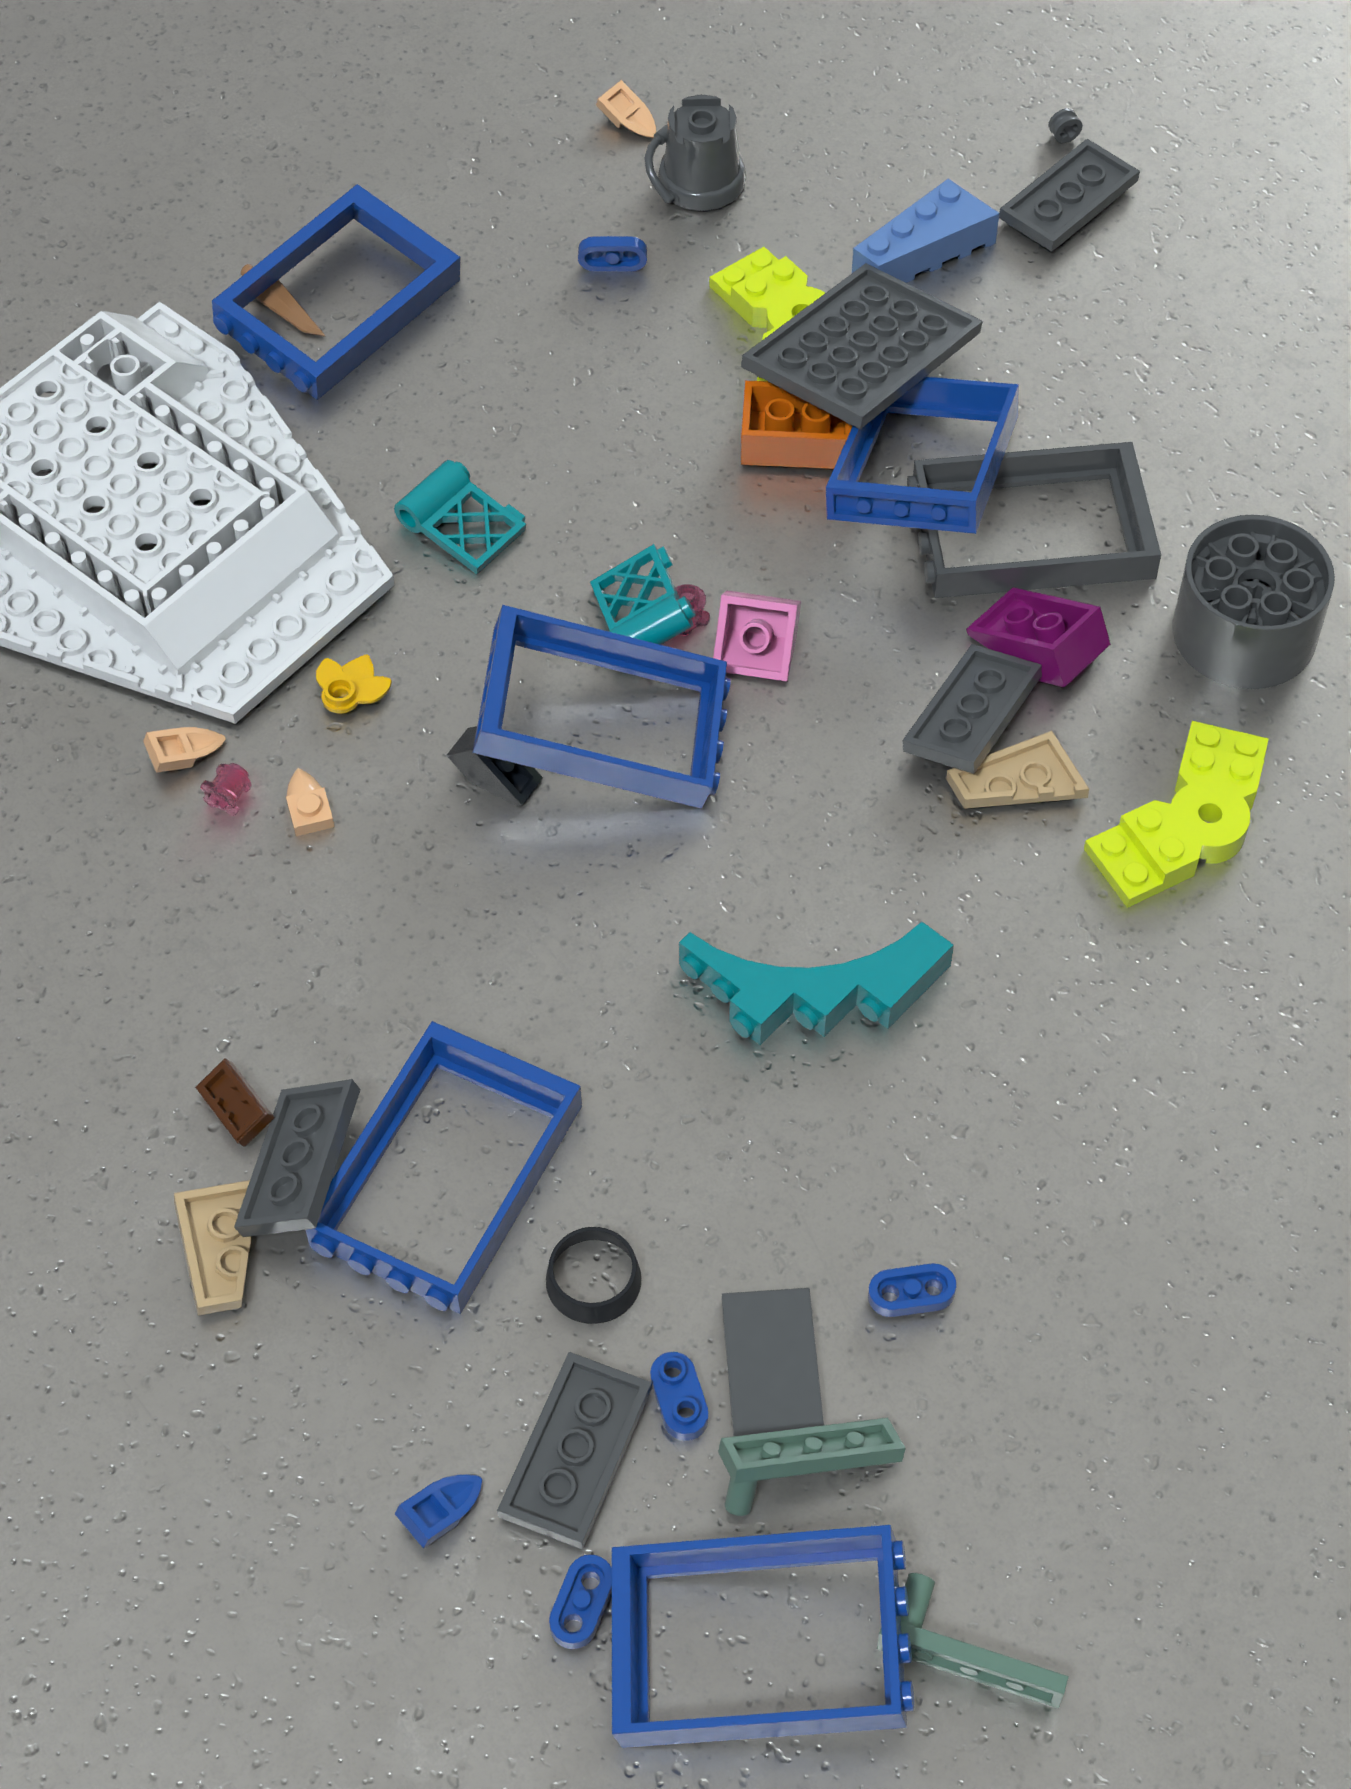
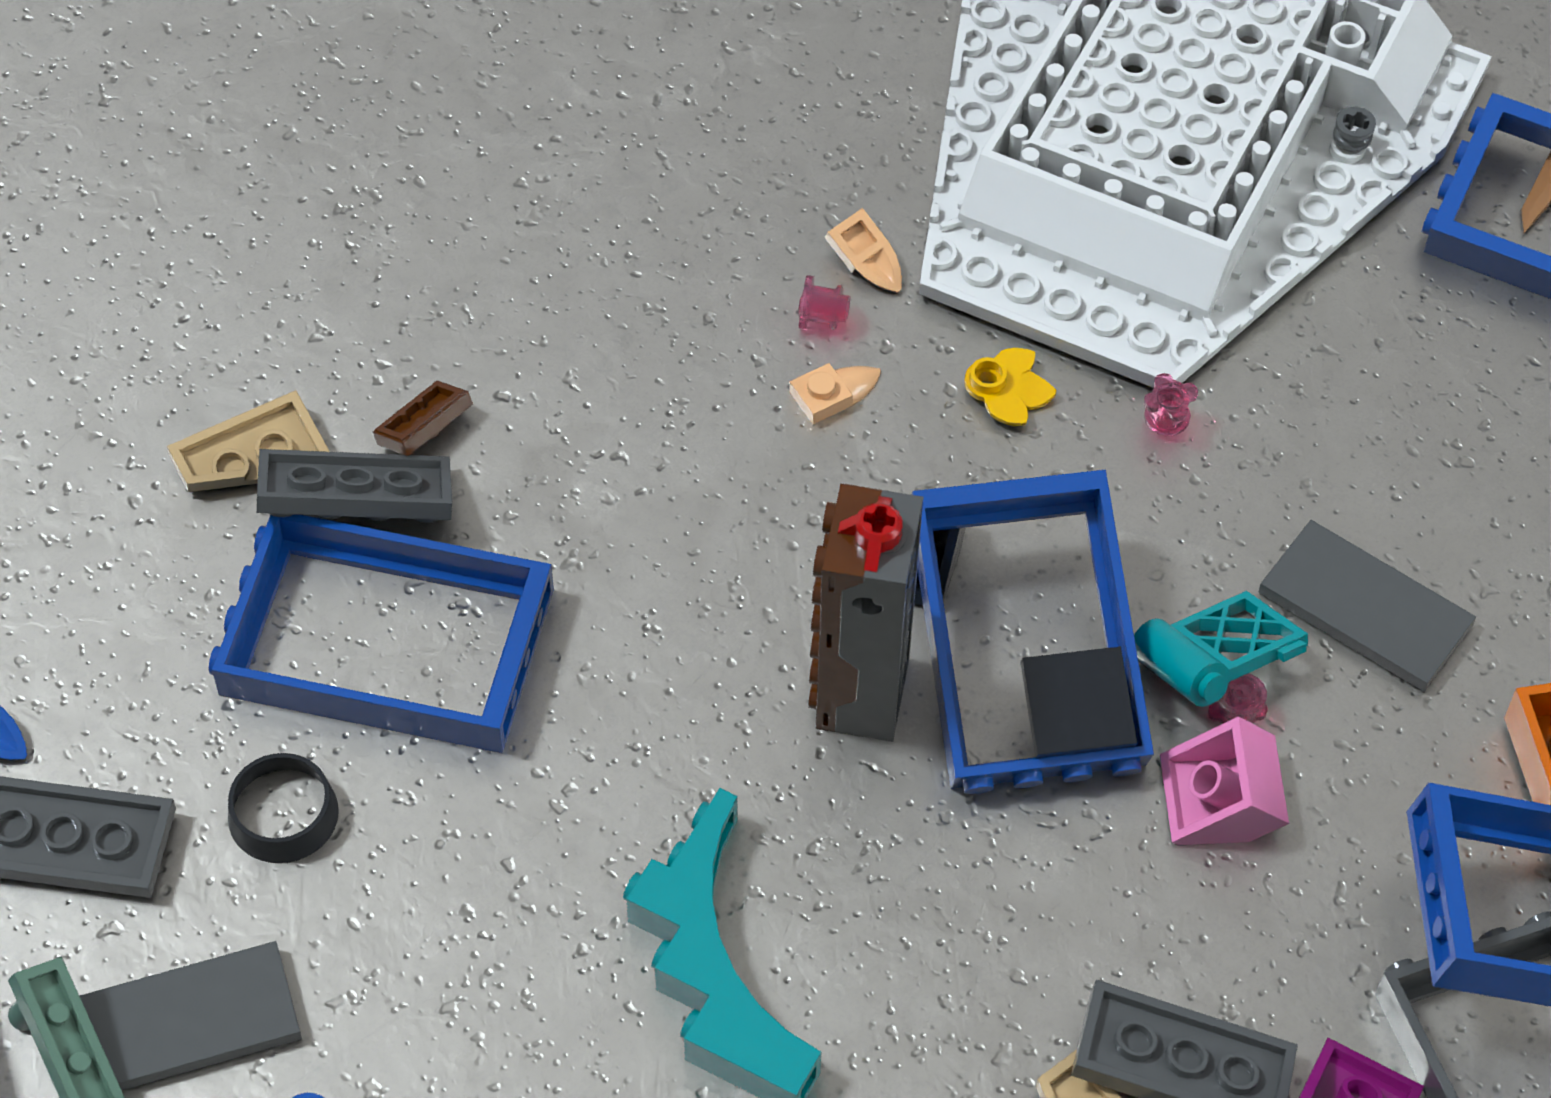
camera: 75 degrees right, 0 degrees up
teal piece [394,460,526,575] -> none
blue plate [650,1352,708,1441] -> none
none -> piece [808,483,923,742]
none -> black tile [1020,646,1137,759]
none -> clear pink brick [1144,373,1198,436]
none -> dark grey tile [1258,520,1476,692]
none -> dark grey bush [1333,107,1376,151]

